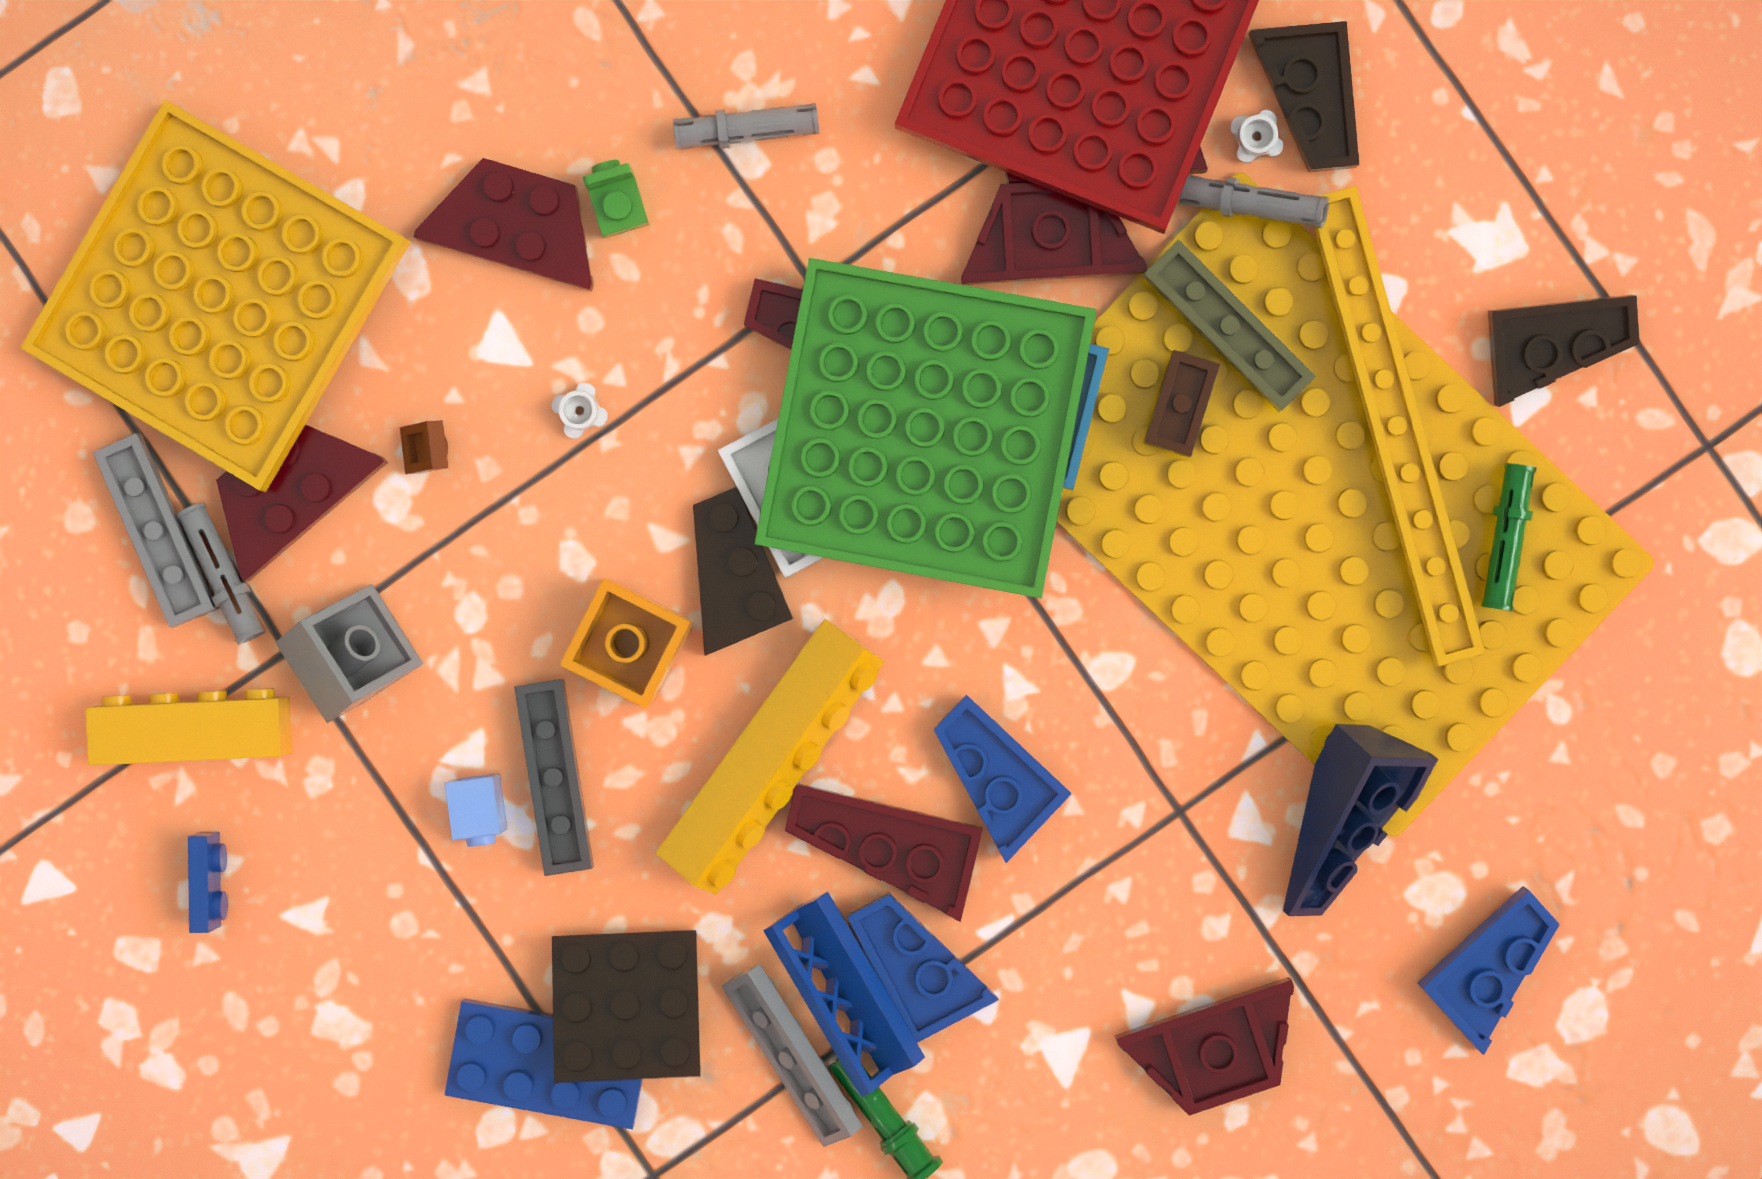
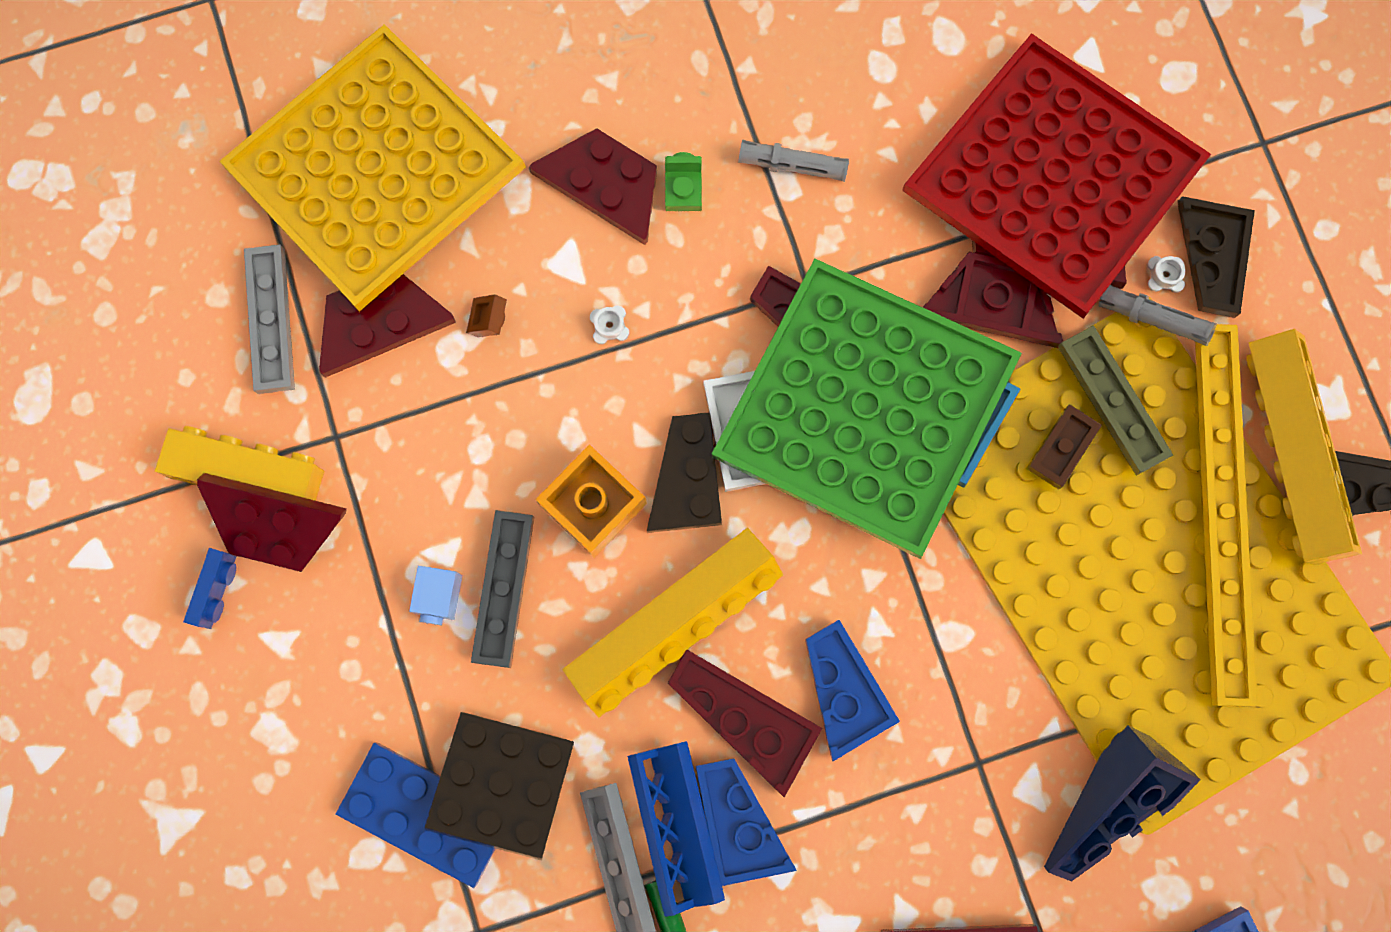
camera: 15 degrees right, 10 degrees down
light grey pin [176,502,265,645] -> none
light grey slope [275,584,423,723] -> none
green pin [1481,463,1537,611] -> none
none -> dark red wing [197,473,347,572]
none -> yellow brick [1246,328,1362,565]

